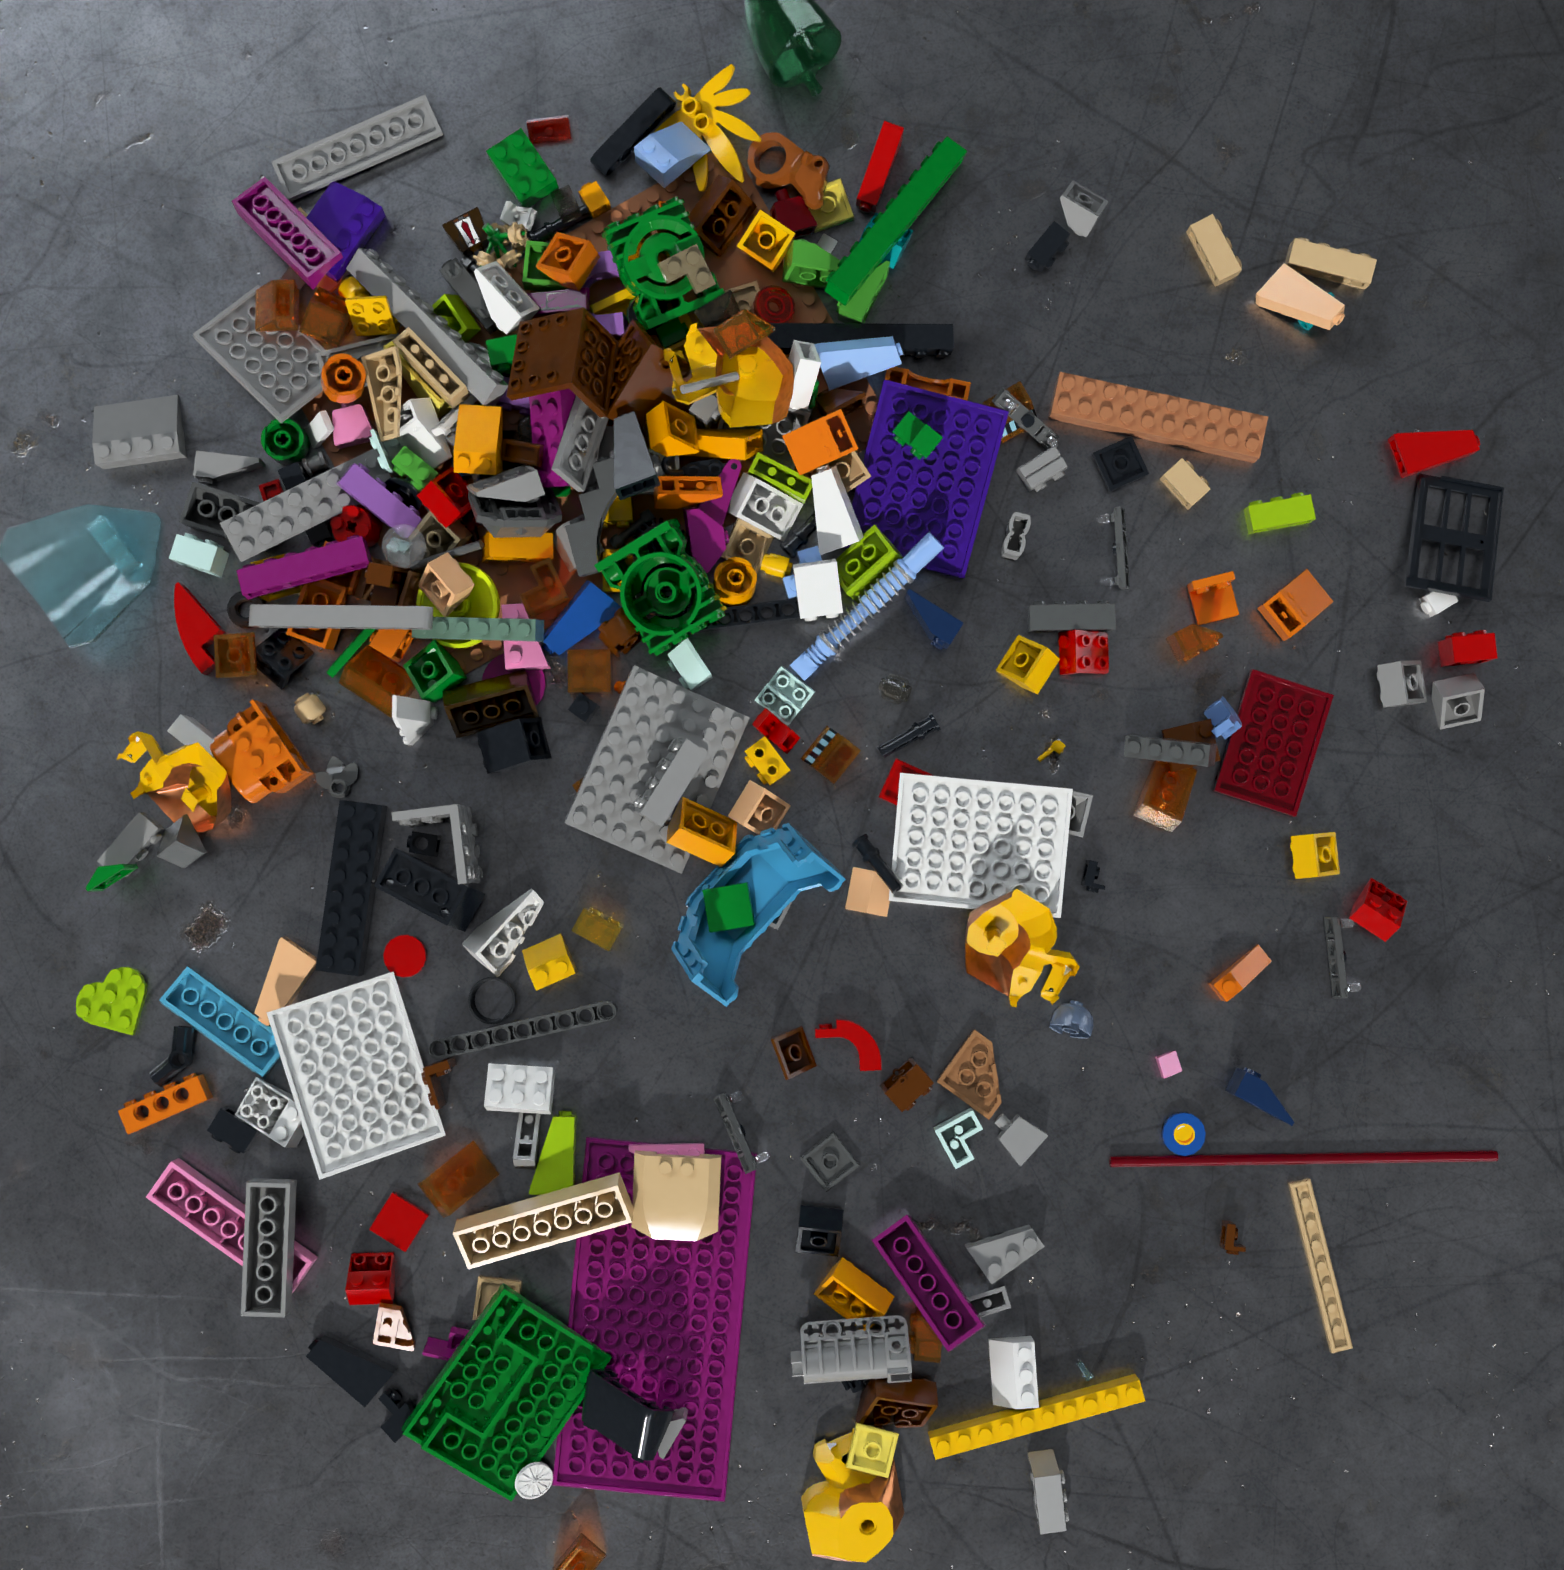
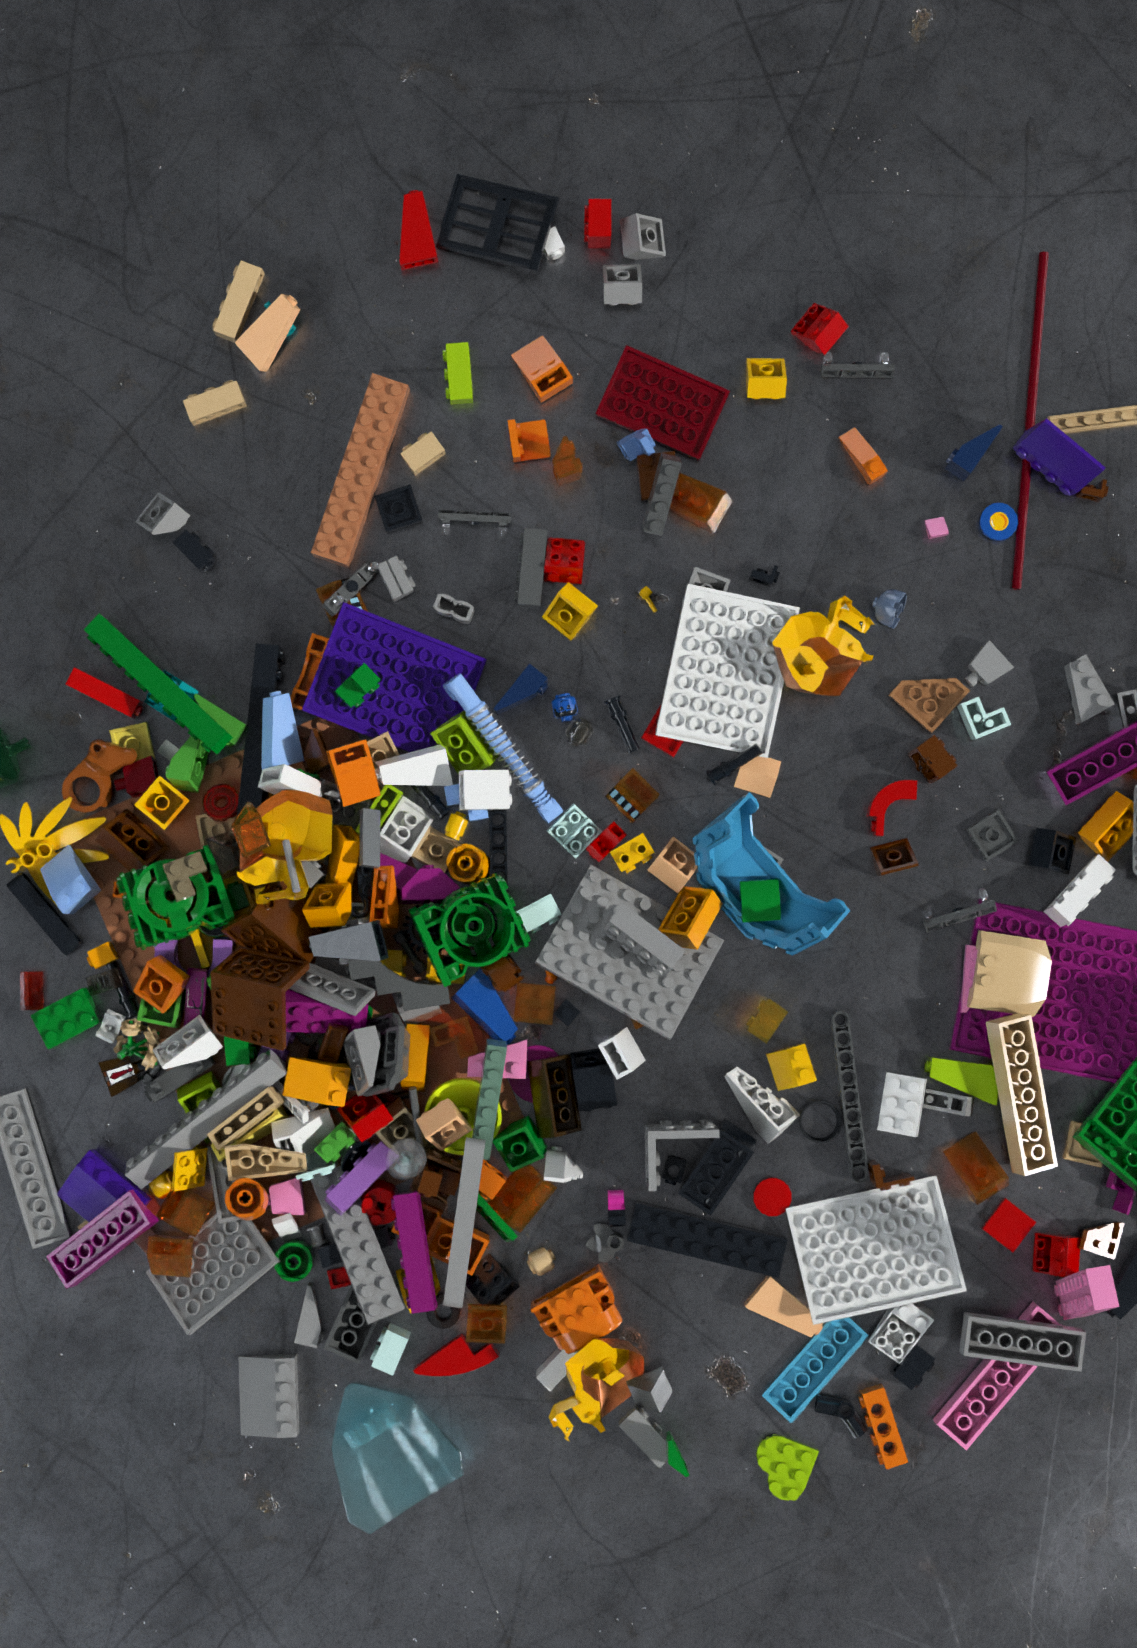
camera: 90 degrees left, 0 degrees up
none -> tile [359,808,380,868]
none -> blue head [551,693,578,722]
none -> white brick [598,1027,646,1079]
none -> leg [608,1190,626,1227]
none -> dark purple slope [1013,418,1106,496]
none -> white wedge [1043,854,1116,927]
none -> bright pink brick [1054,1265,1119,1320]

